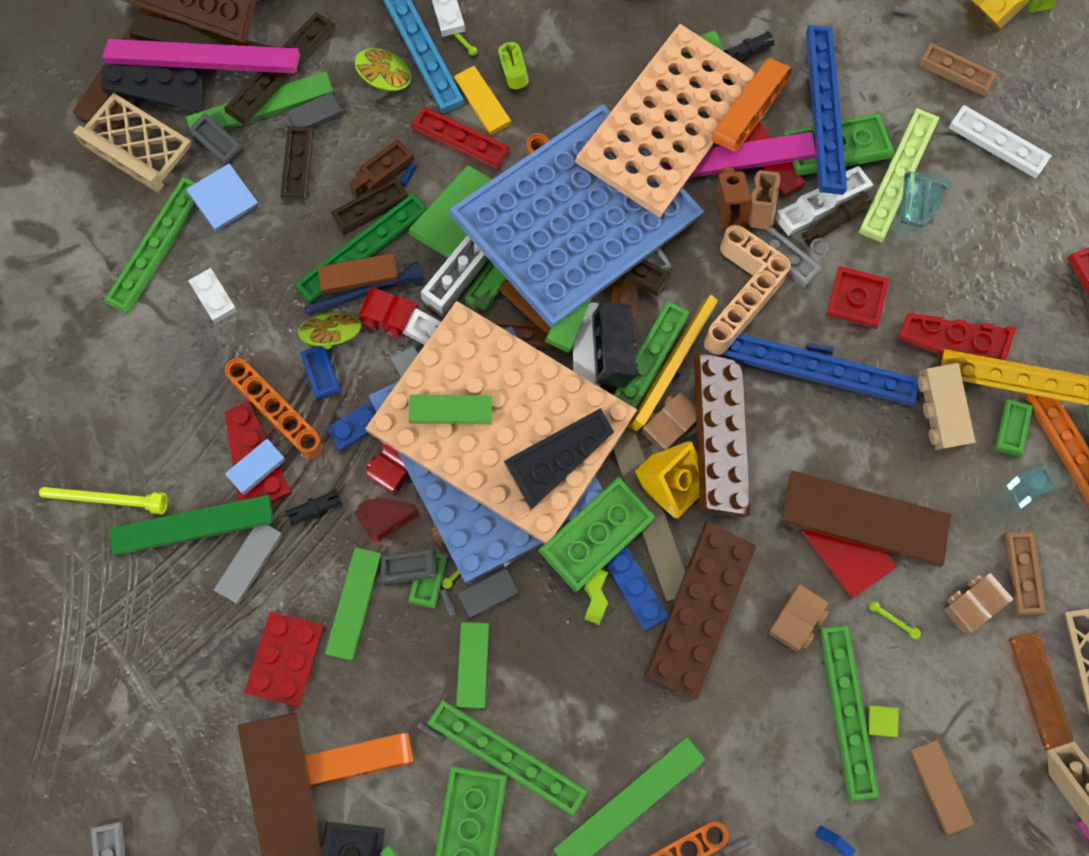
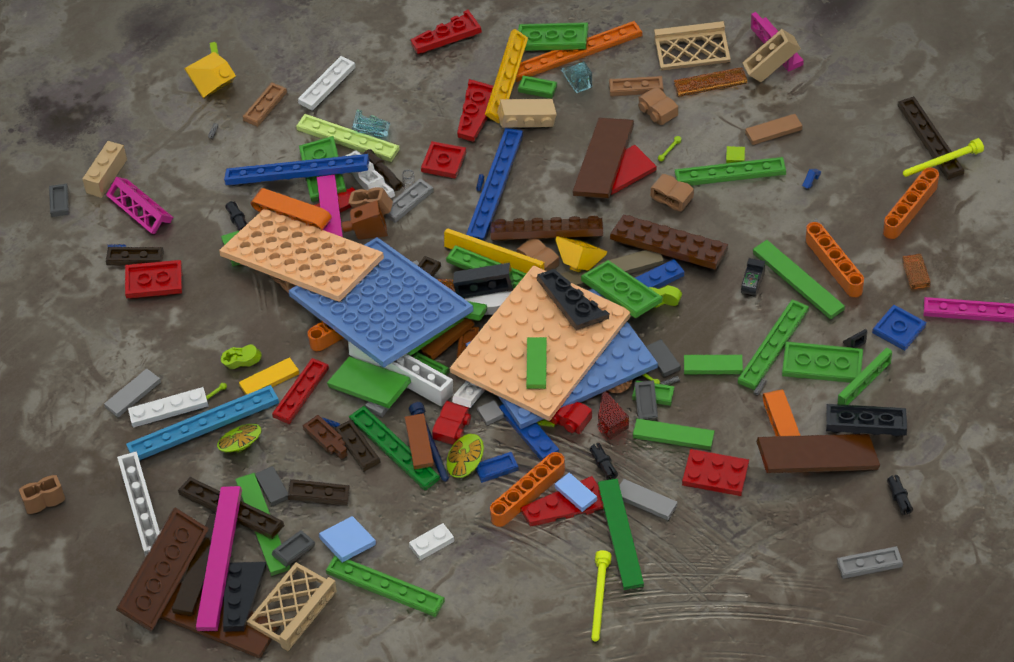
camera: 90 degrees left, 20 degrees down
light nougat beam [704,225,791,355] -> none
none -> black leg [741,258,765,296]

